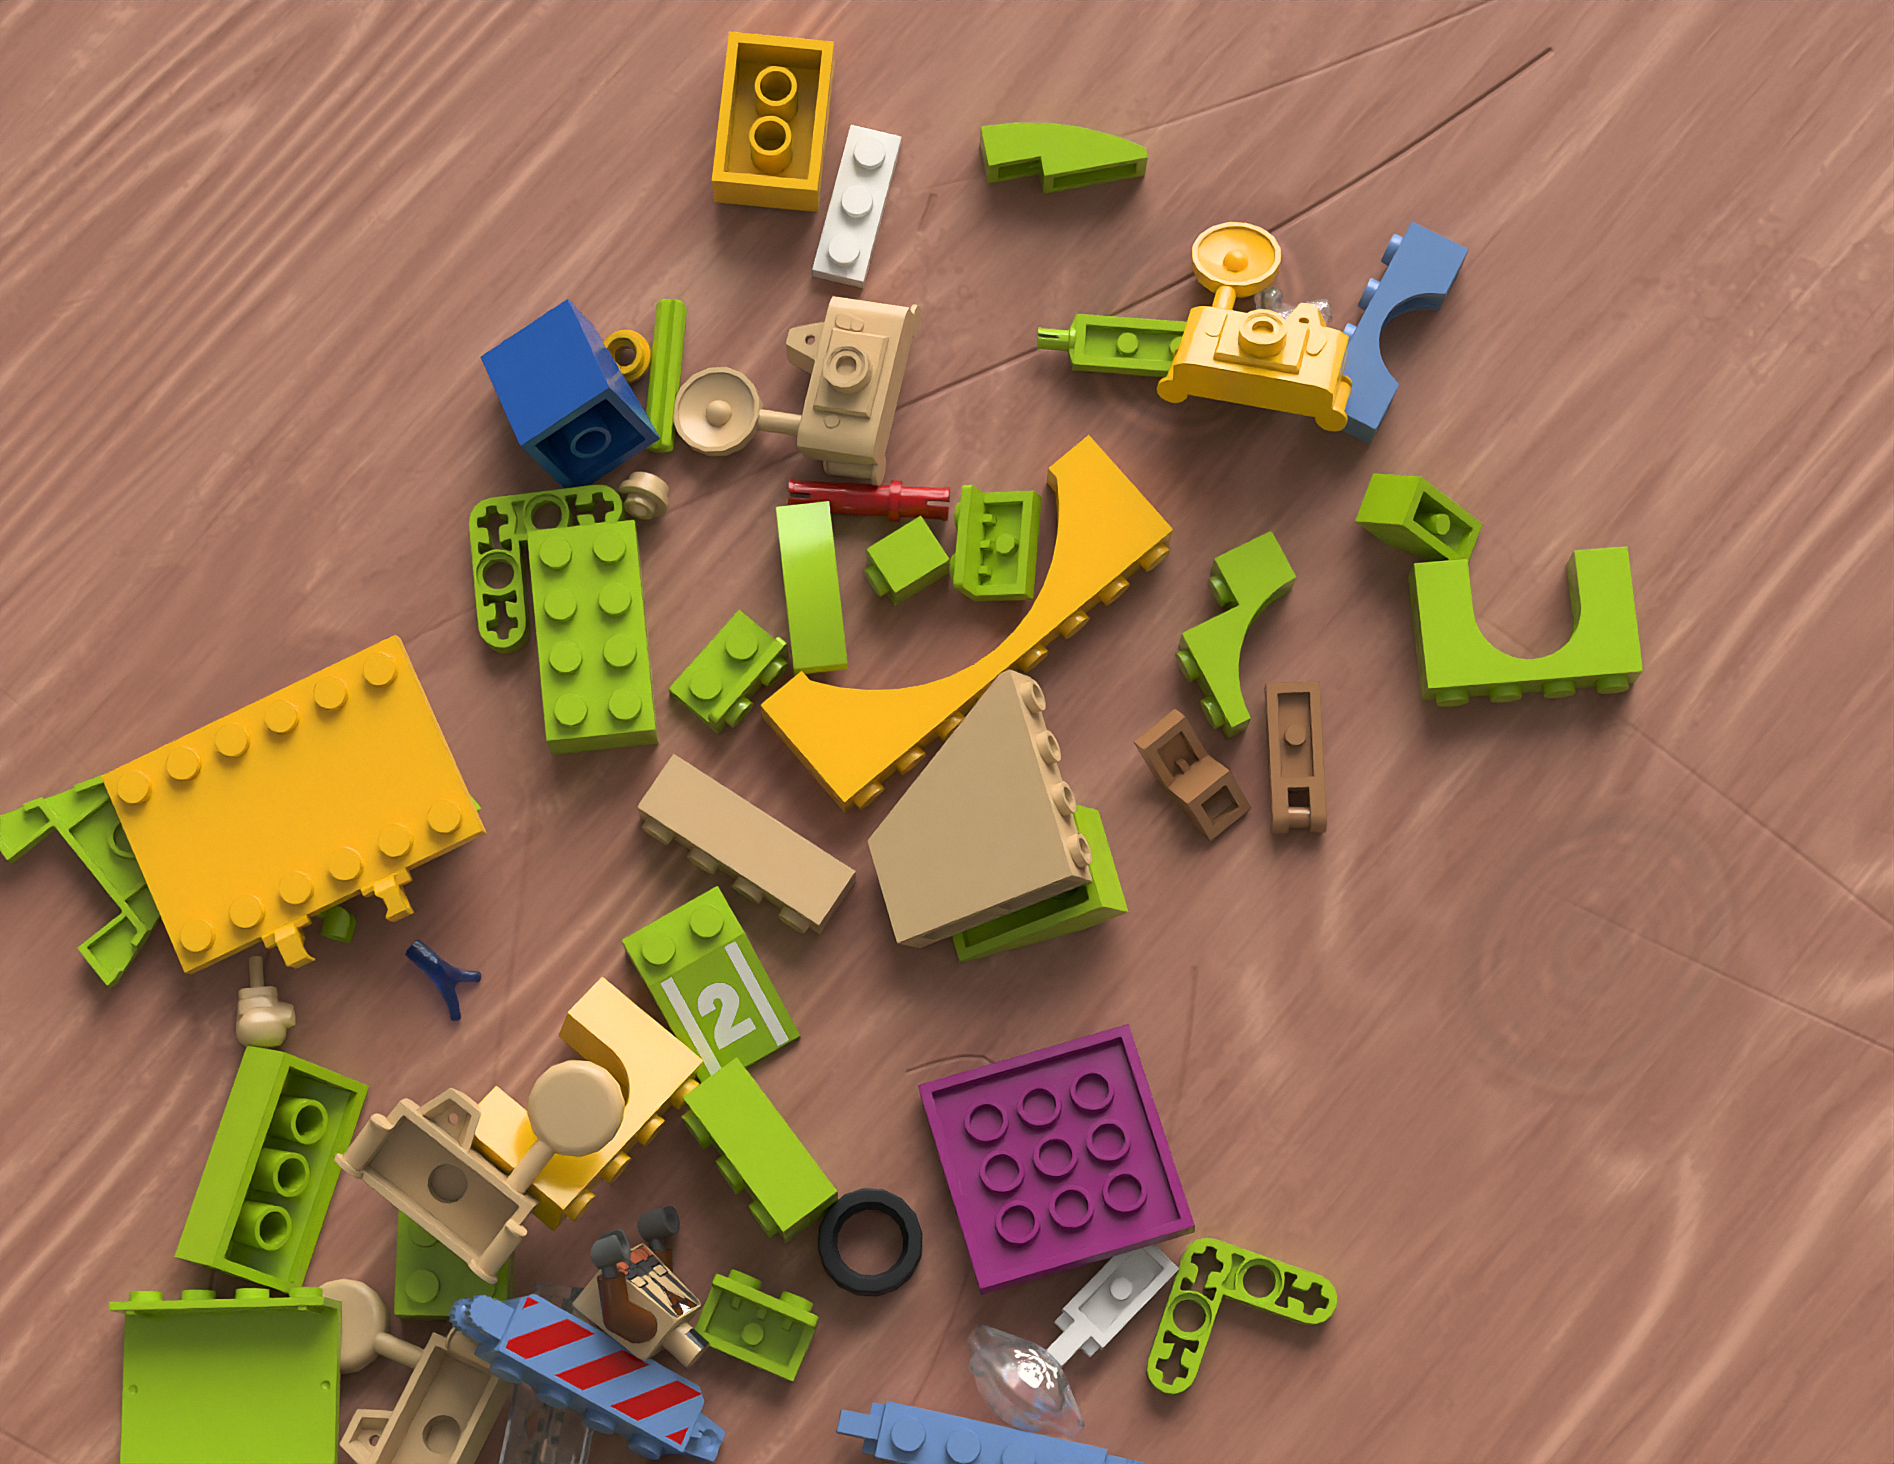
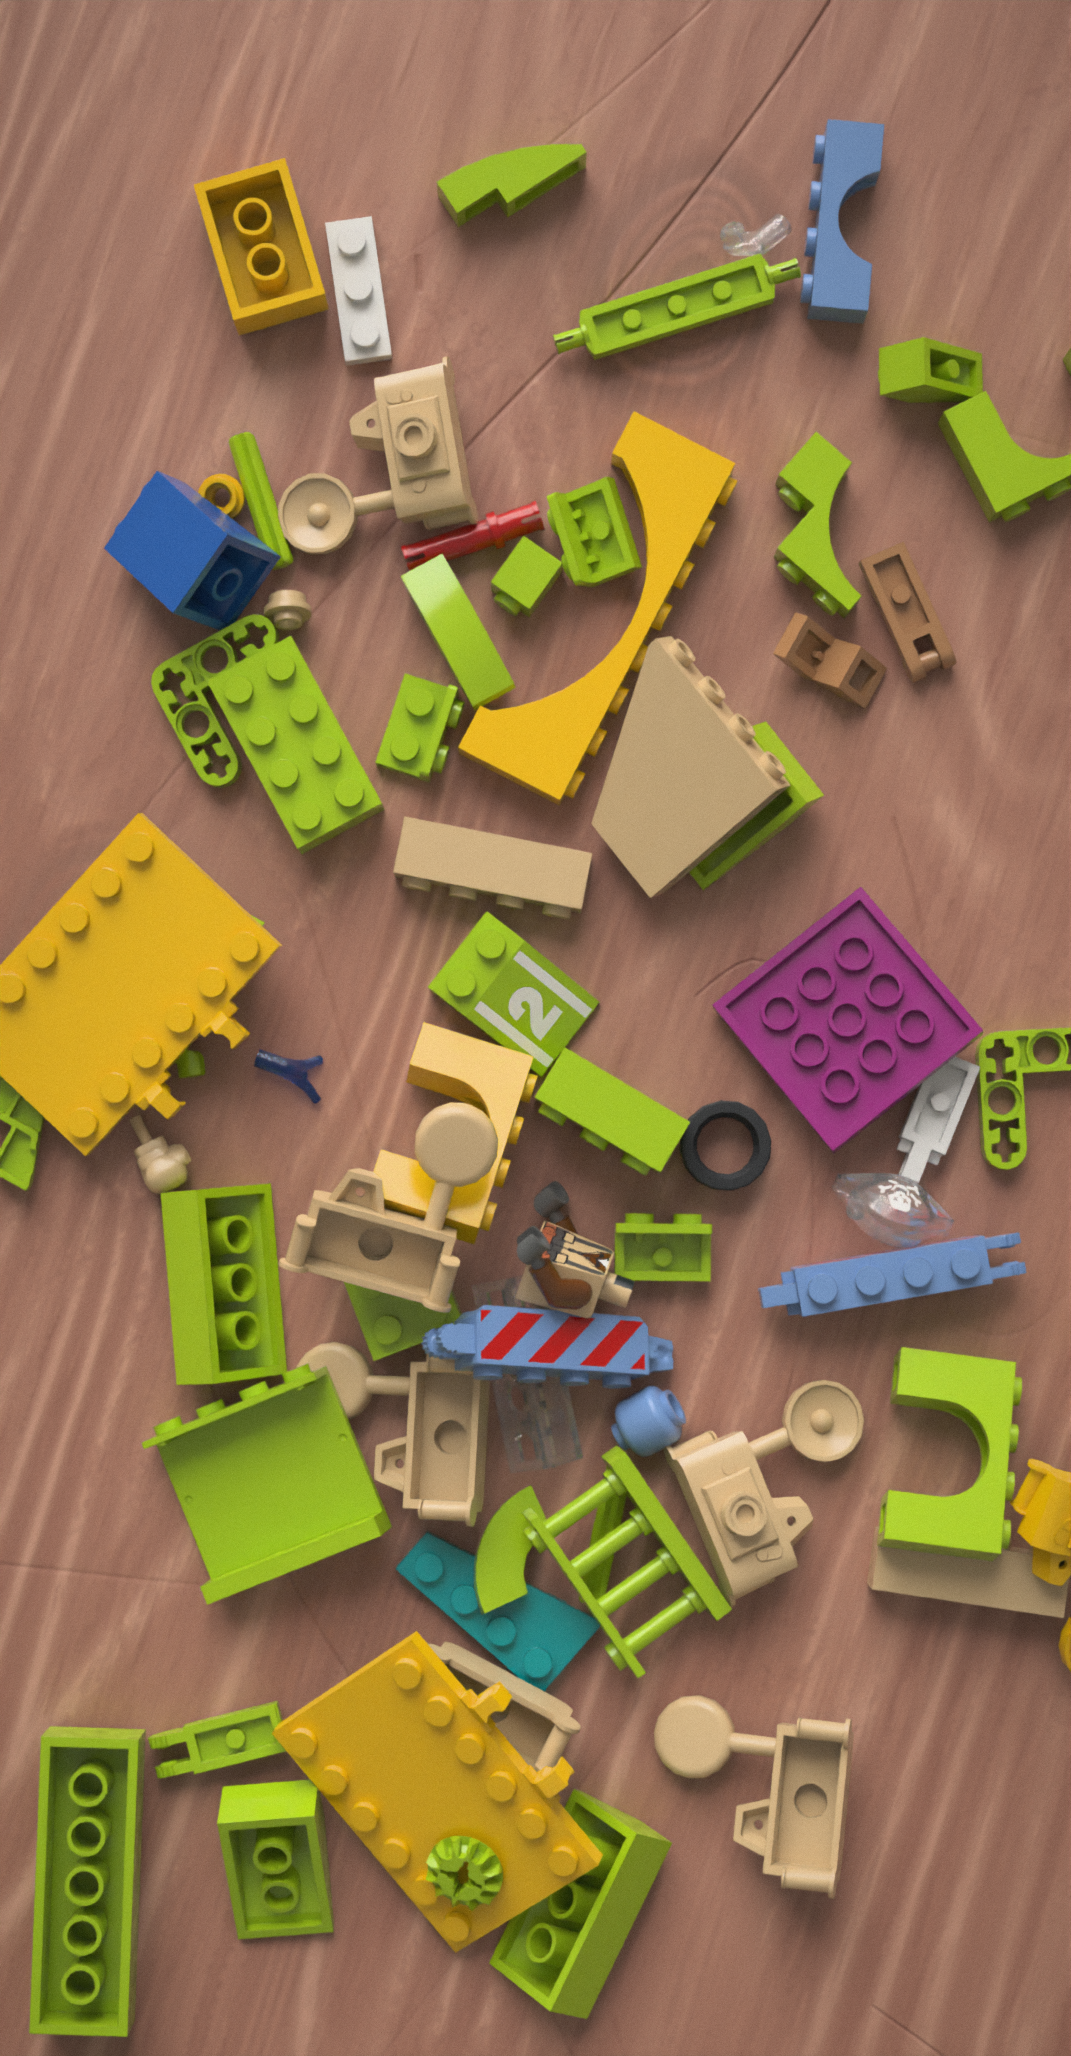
camera: 20 degrees left, 10 degrees up
yellow piece [1157,222,1352,432] -> none

